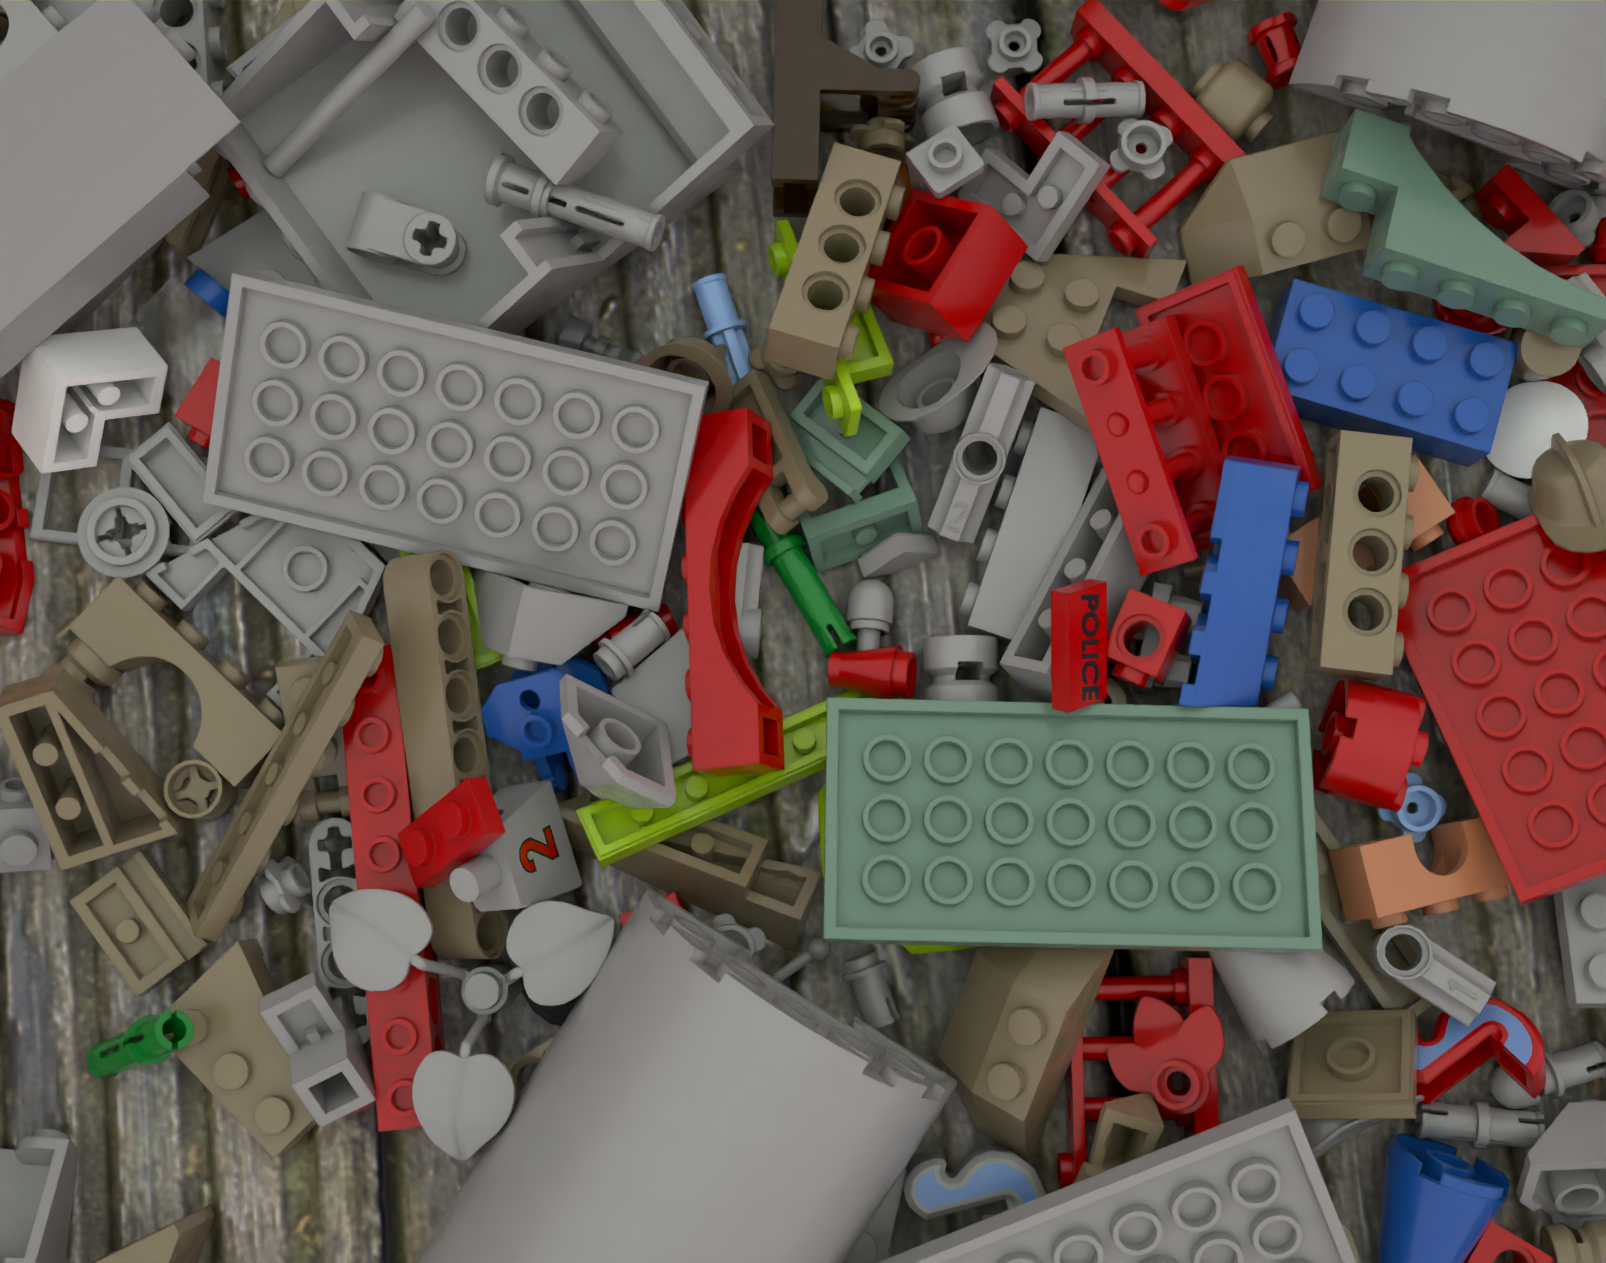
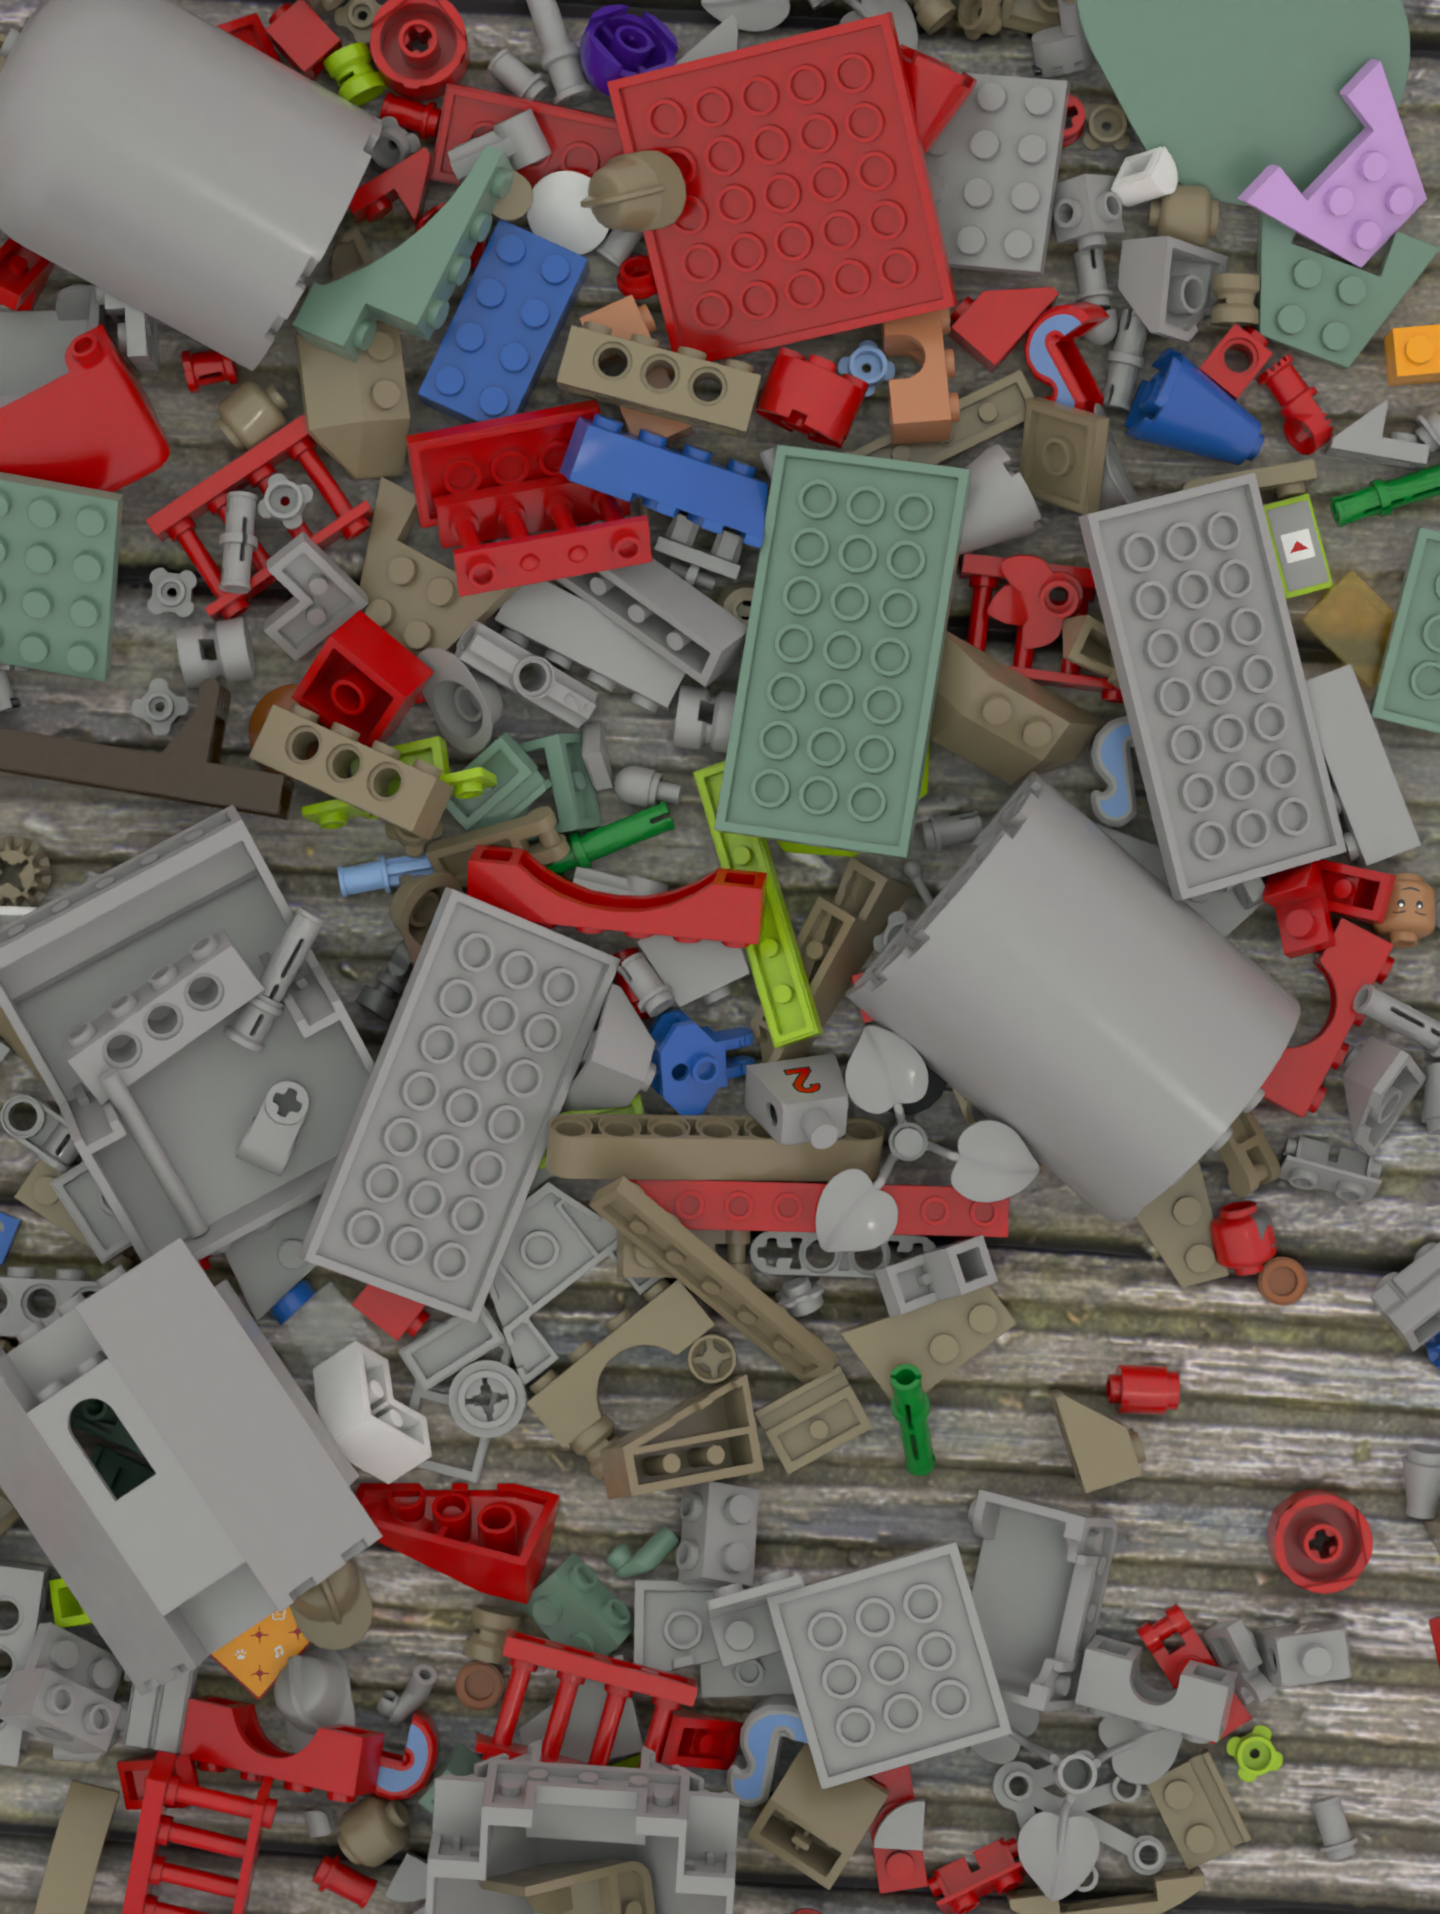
camera: 80 degrees left, 5 degrees up
red plate [397,777,506,889] -> none
light grey slope [559,674,677,809] -> none
red cone [827,645,917,699] -> none
dark tan plate [850,116,914,161] -> none
light grey bracket [906,123,984,199] -> none
red tile [1051,579,1107,713] -> none
red brick [1107,588,1192,688] -> none
light grey piece [1369,925,1496,1027] -> none
none -> red slope [949,287,1059,374]

